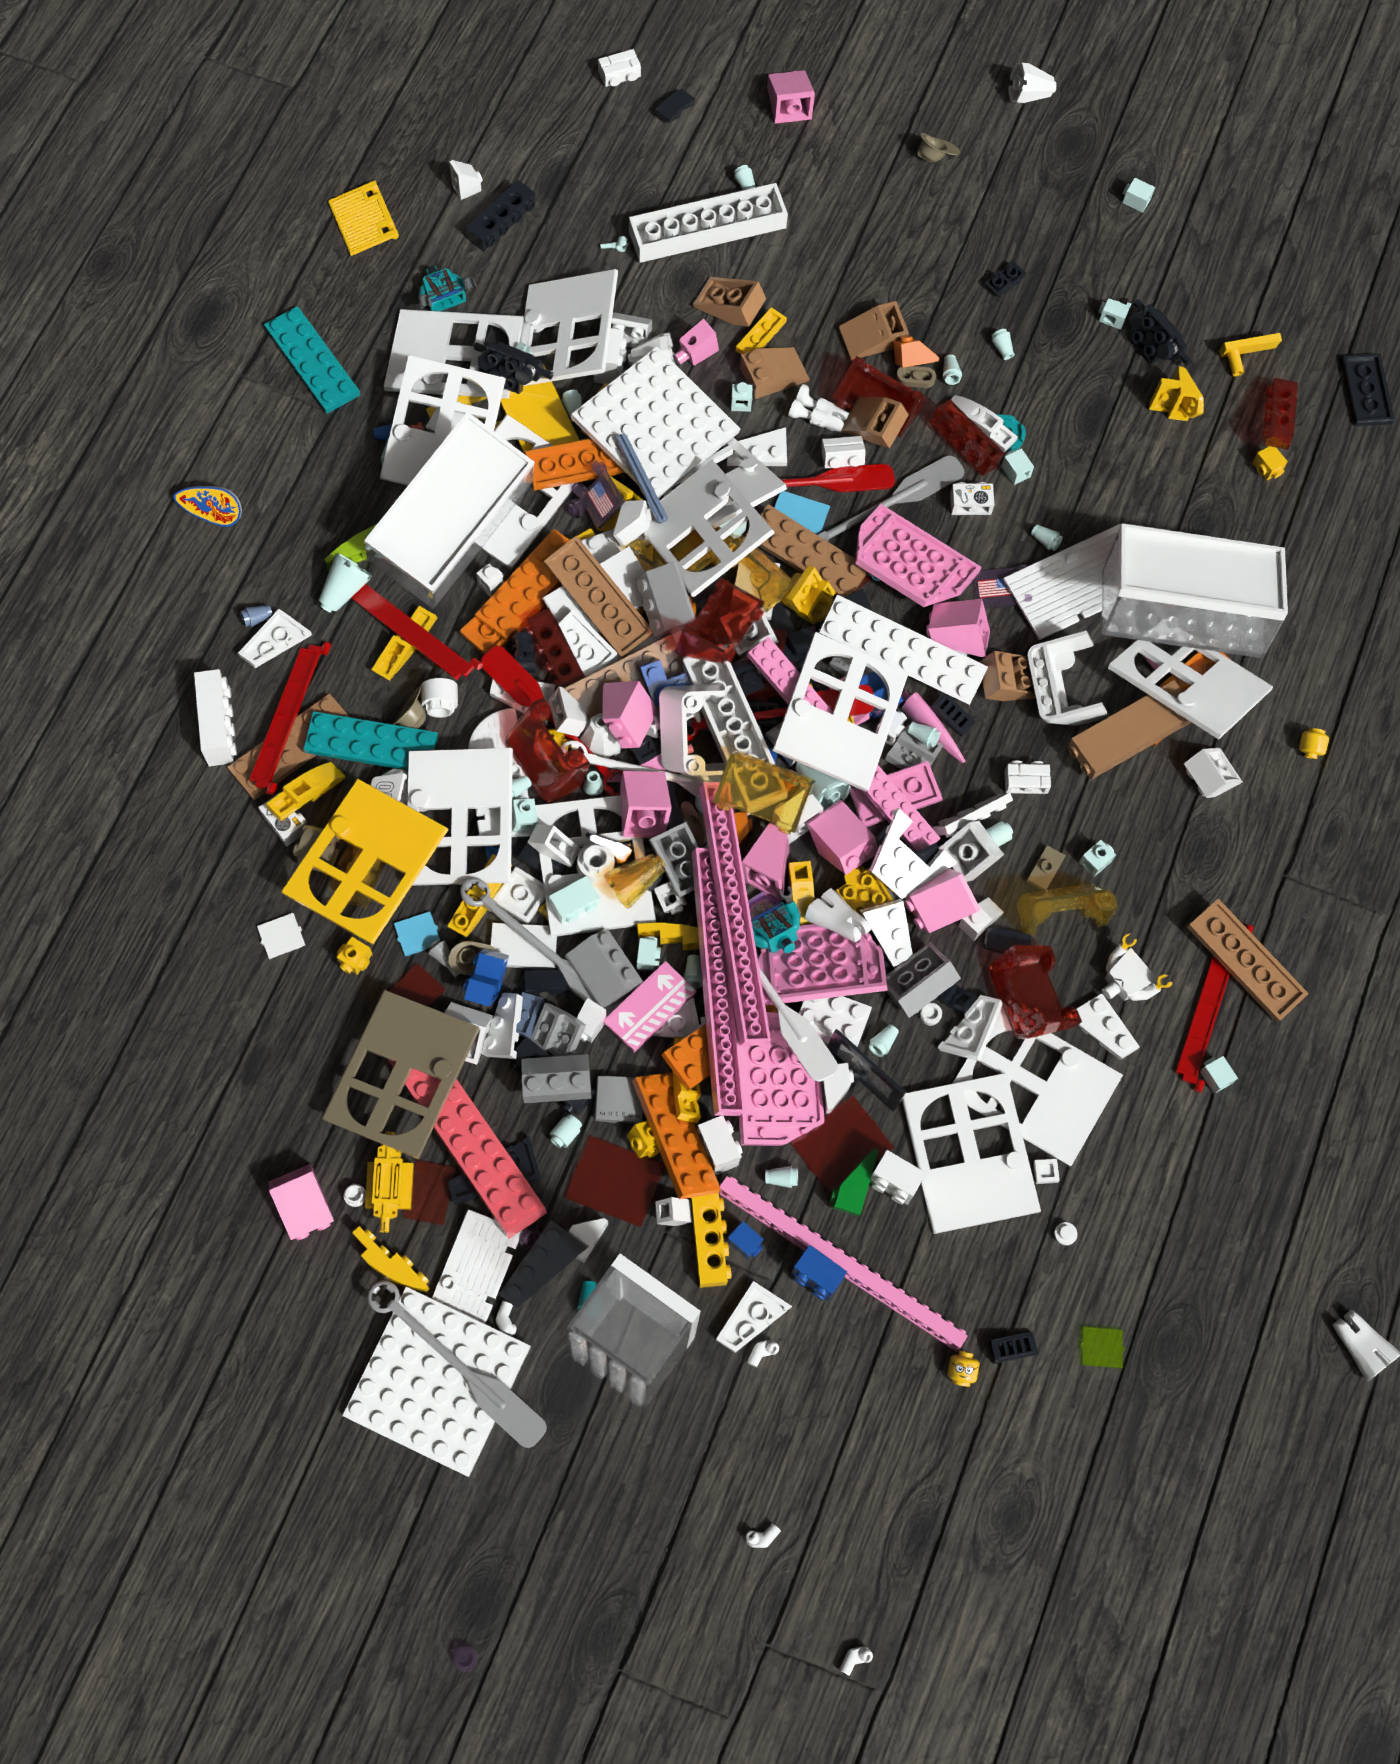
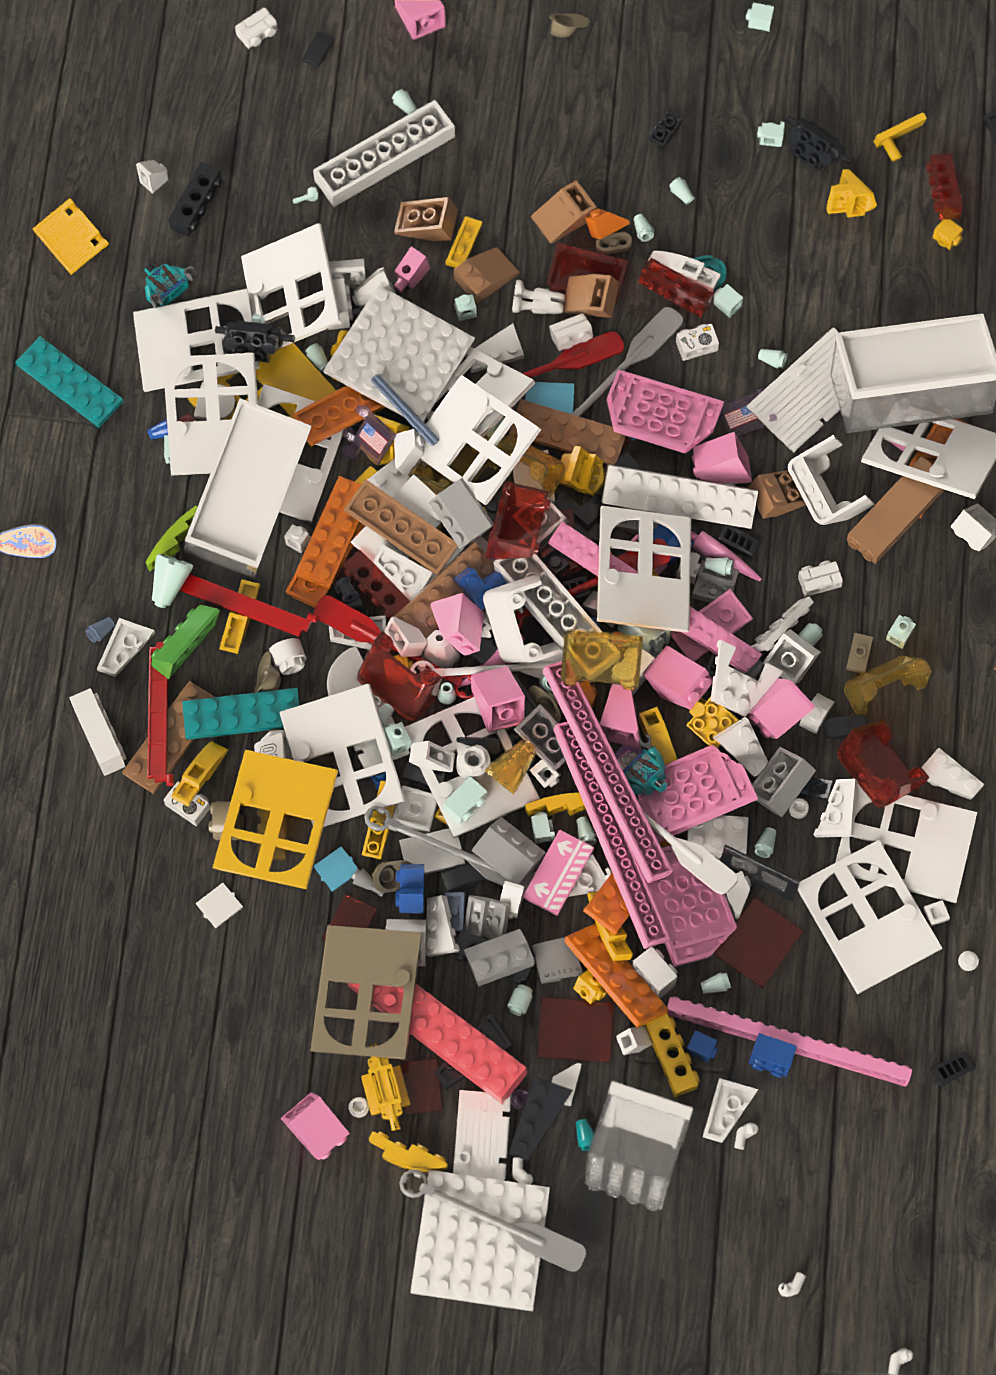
camera: 10 degrees left, 0 degrees up
yellow brick [337,937,372,975] -> none
white piece [805,888,872,942] -> none
green slope [829,1148,878,1216] -> none
white brick [870,1150,926,1205] -> none
yellow head [947,1351,980,1387] -> none
white torso [1102,933,1172,1001] -> none
none -> bright green slope [151,605,220,679]

